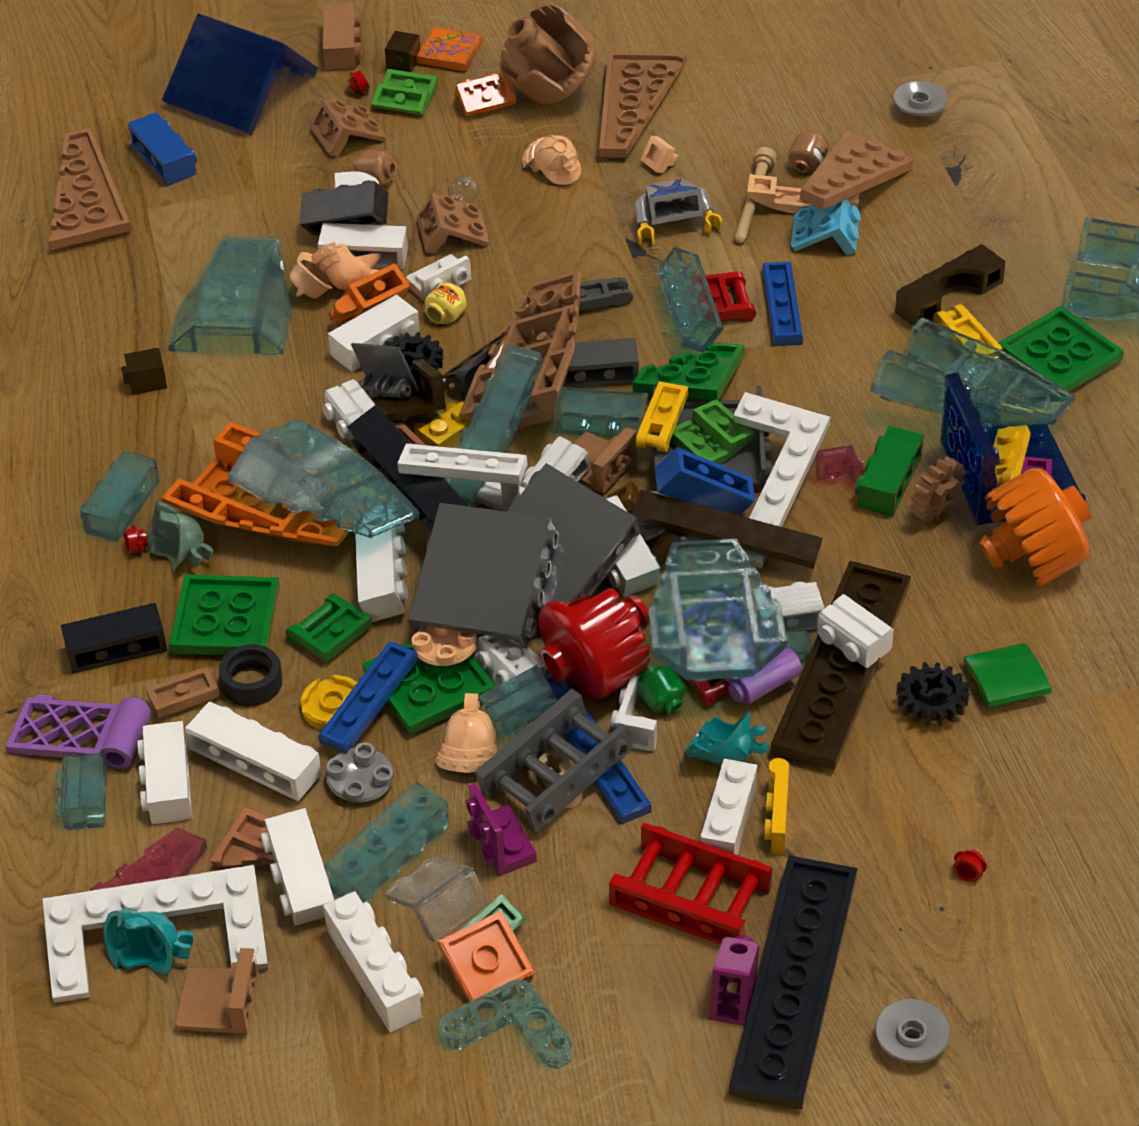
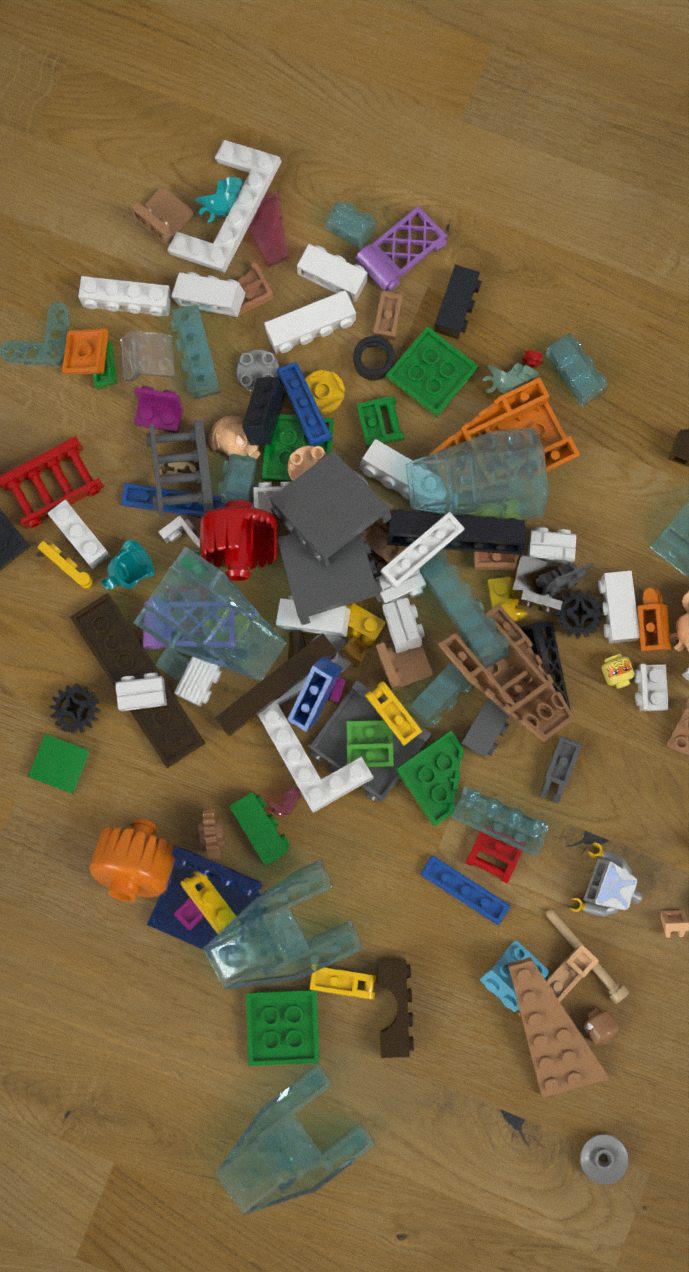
camera: 125 degrees right, 35 degrees up
none -> black brick [242,377,285,446]

